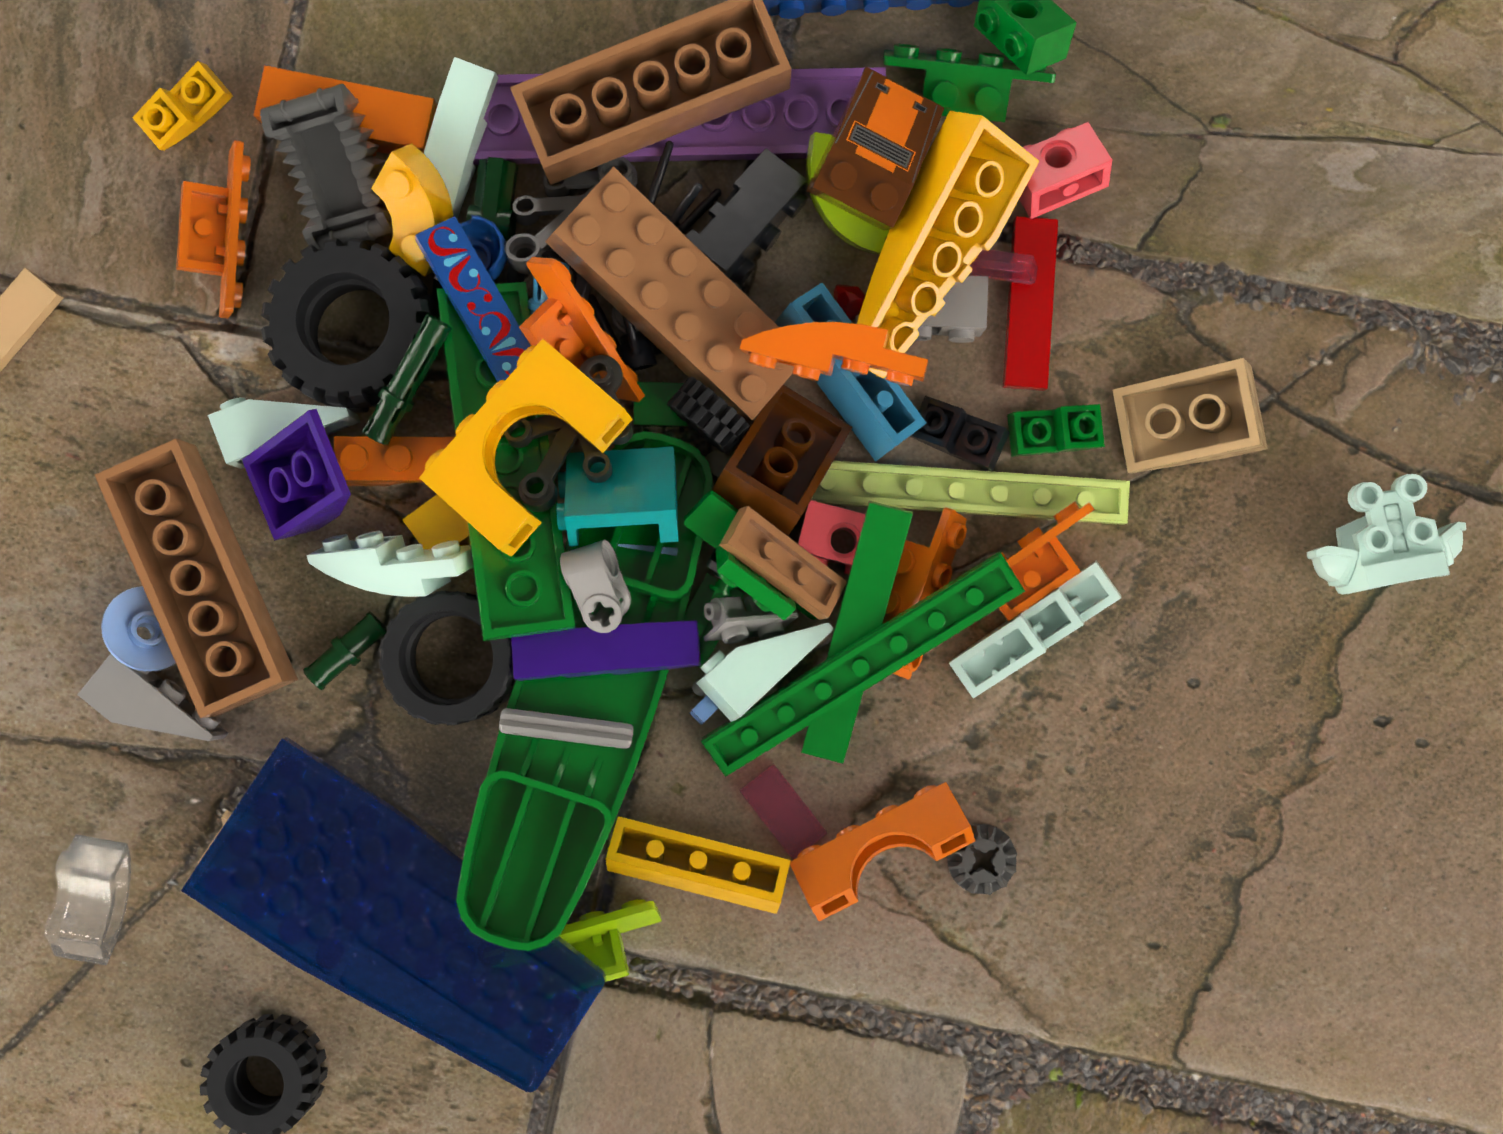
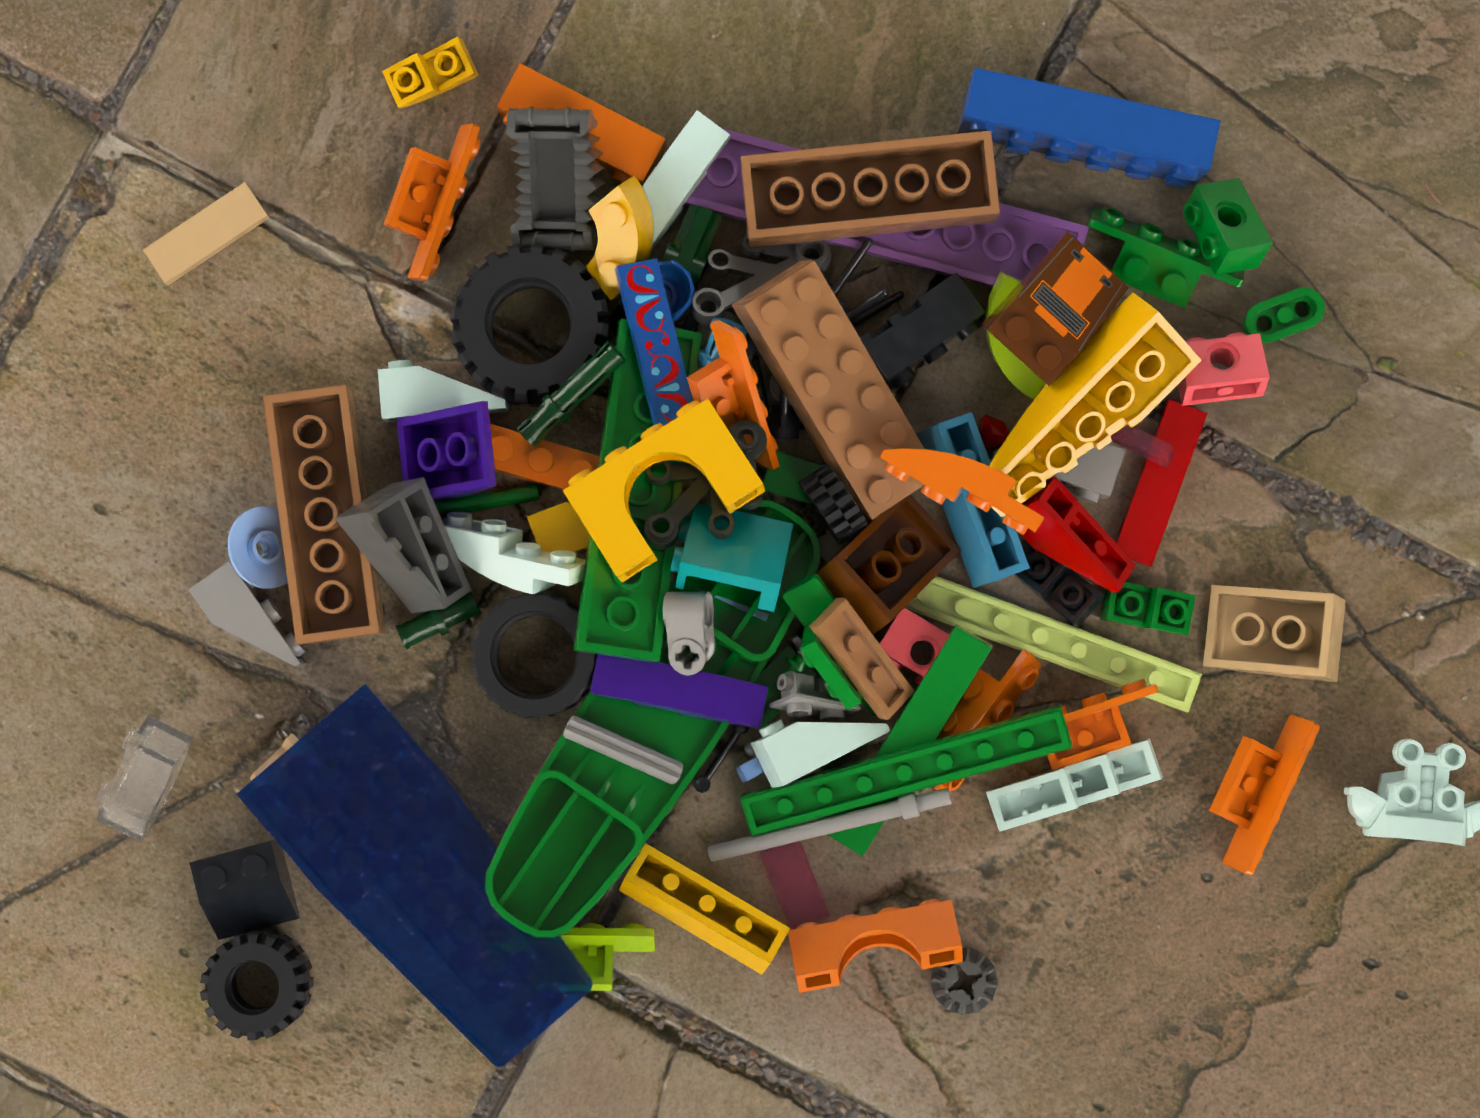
camera: 15 degrees right, 0 degrees up
none -> black slope [189,838,300,940]
none -> dark grey wedge [335,477,471,613]
none -> green bar [434,484,540,517]
none -> black hinge [694,724,750,793]
none -> light grey bar [707,788,952,862]
none -> red slope [1020,476,1136,593]
none -> orange bracket [1209,714,1320,876]
none -> green plate [1242,287,1325,345]

